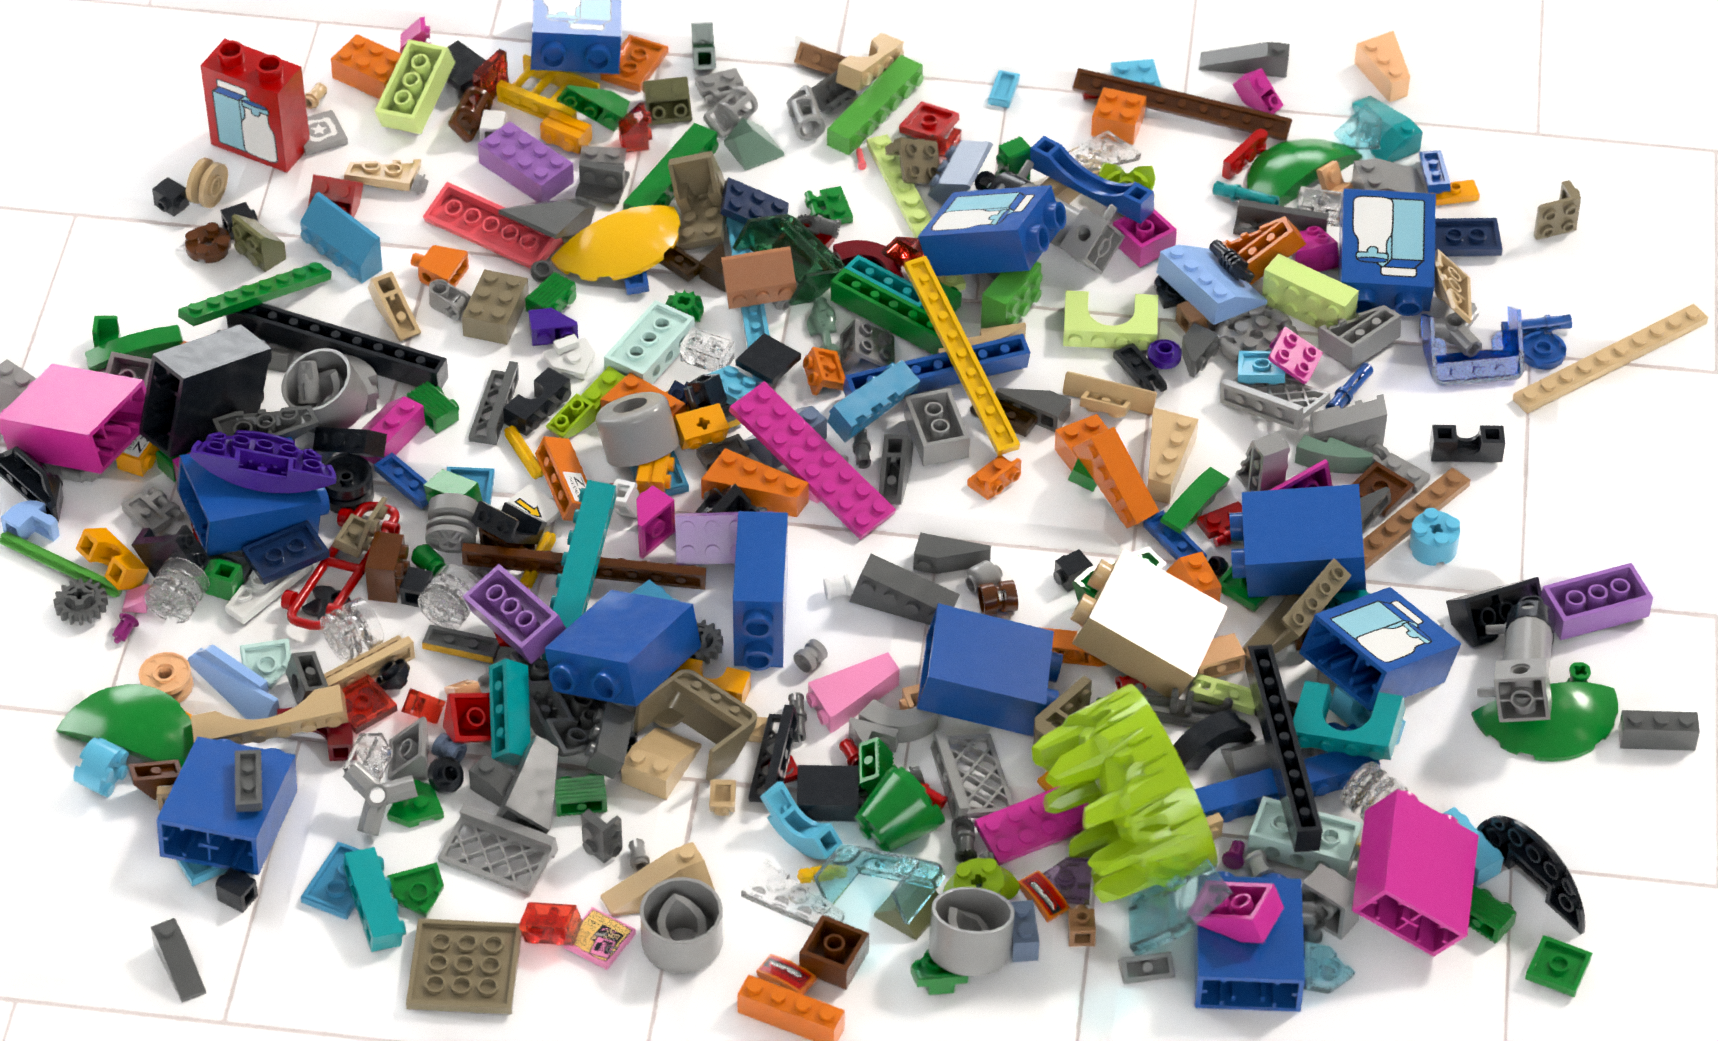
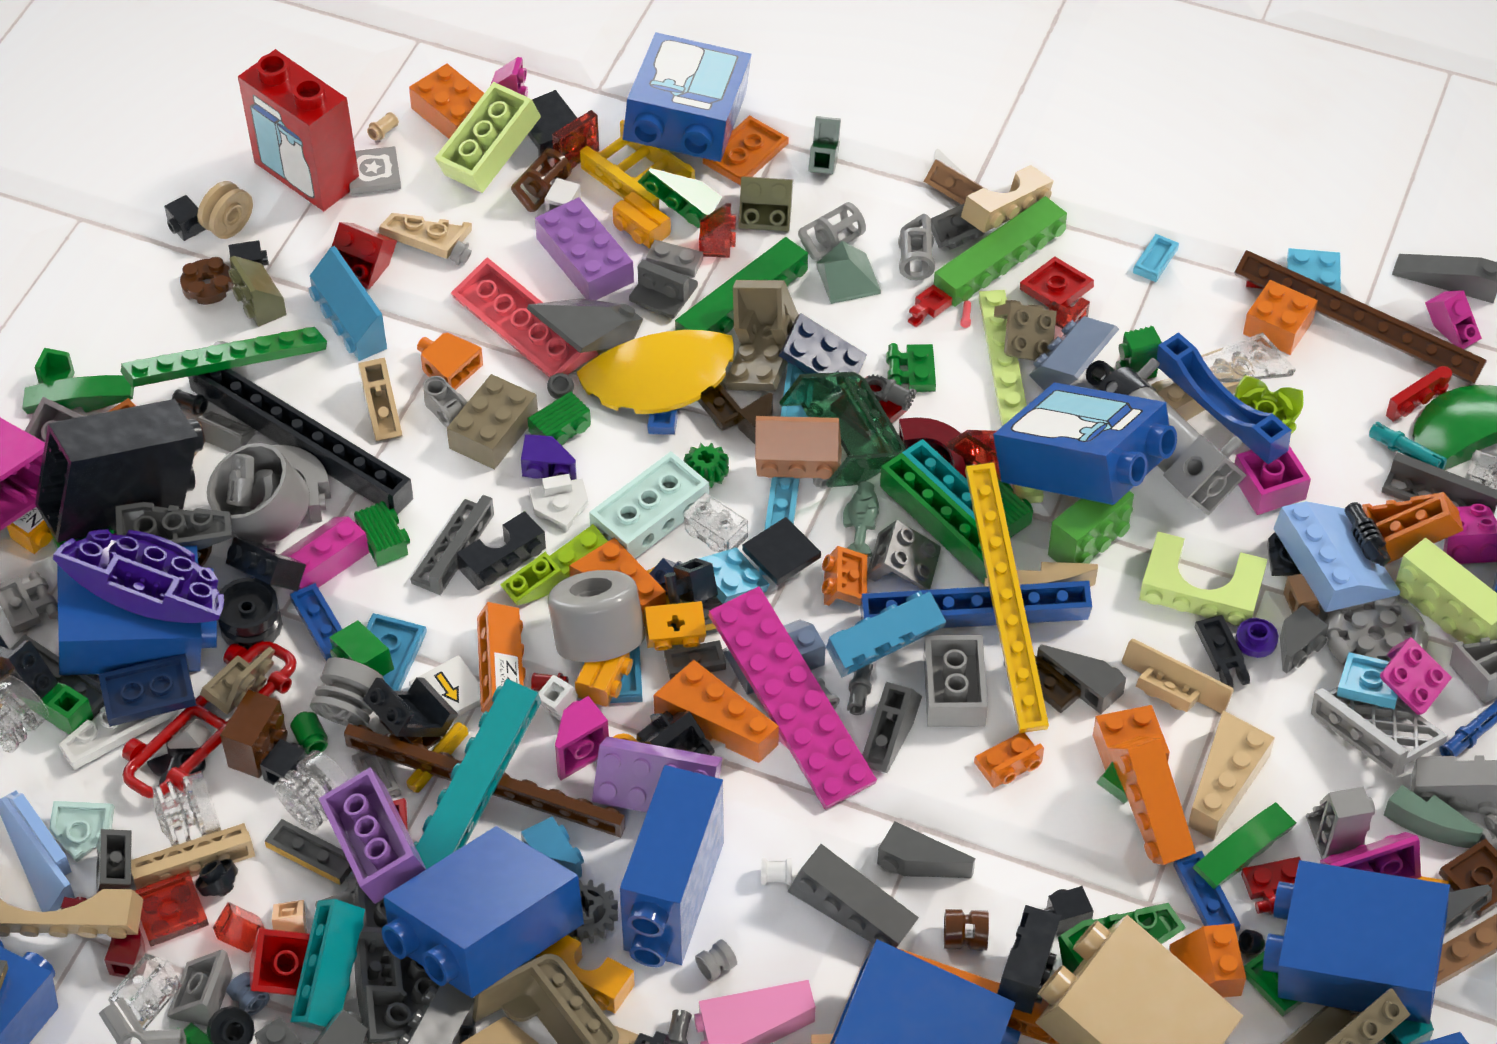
camera: 15 degrees right, 5 degrees up
yellow axle [504,425,544,479] -> none
light grey plate [695,68,748,105] -> none
light grey head [965,560,1003,594] -> none
none -> light grey slope [167,718,211,749]
none -> red plate [908,284,952,327]
none -> black wedge [997,905,1061,1014]

